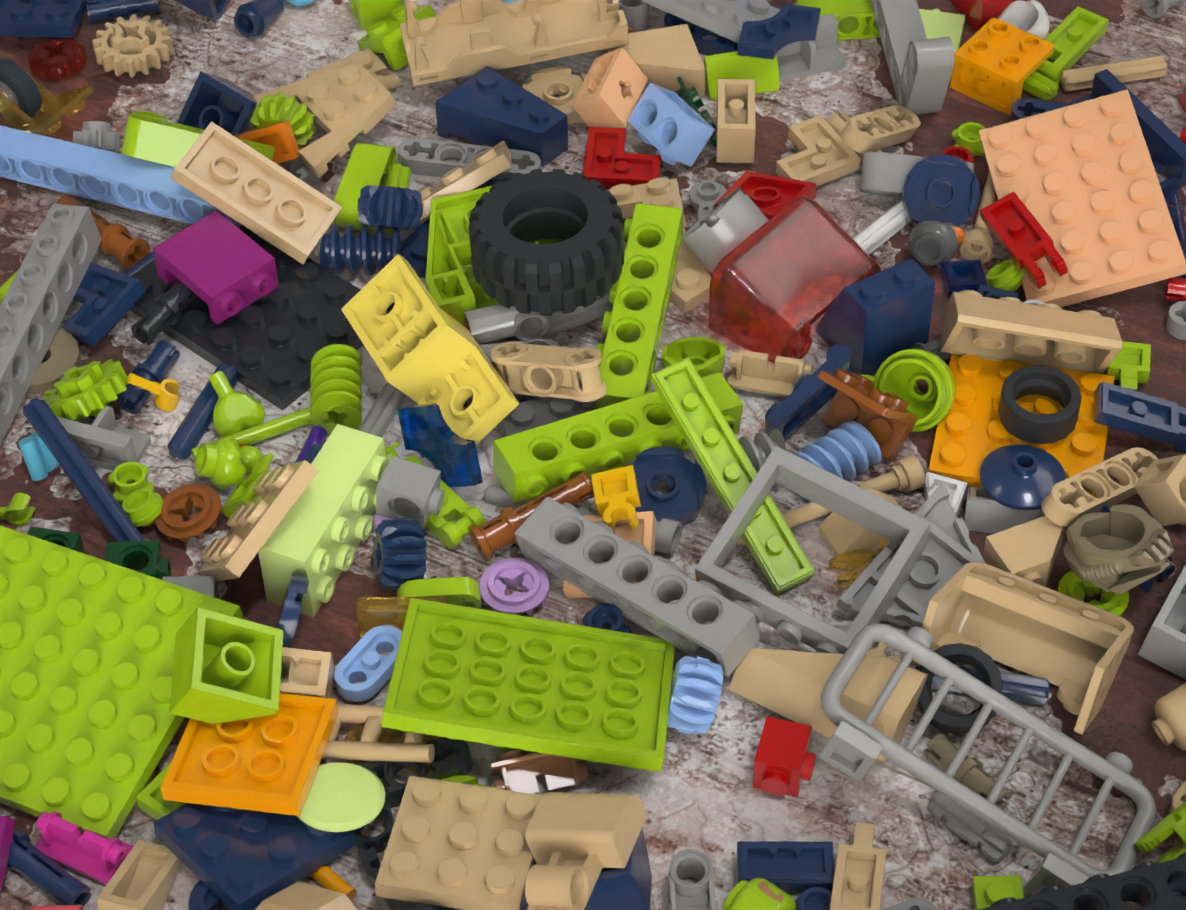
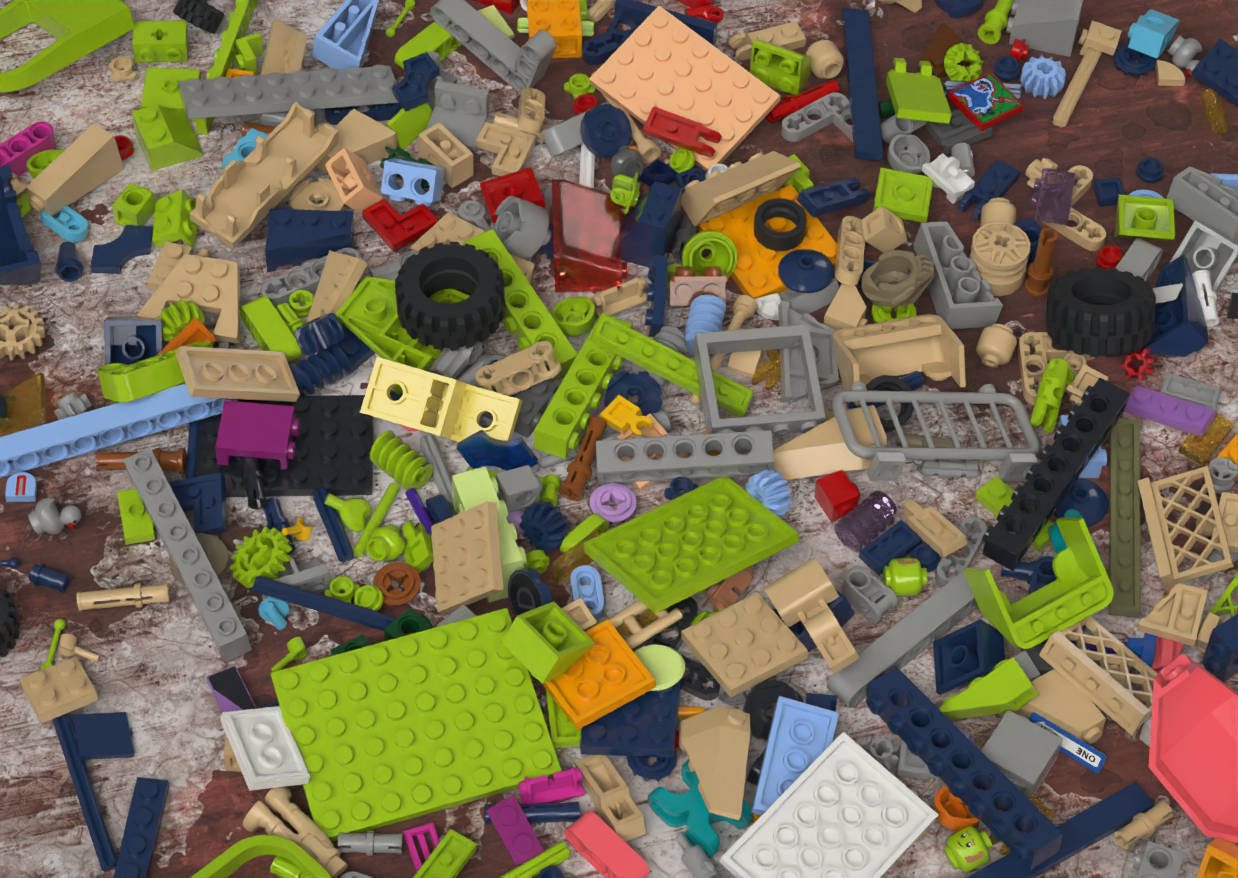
camera: 45 degrees left, 5 degrees up
none -> dark blue tile [90,225,153,274]
none -> lime bush [289,290,314,318]
none -> light grey bracket [426,80,489,151]
none -> lime plate [523,550,550,575]
none -> lime hinge [610,172,641,214]
none -> clear purple piece [834,491,897,553]

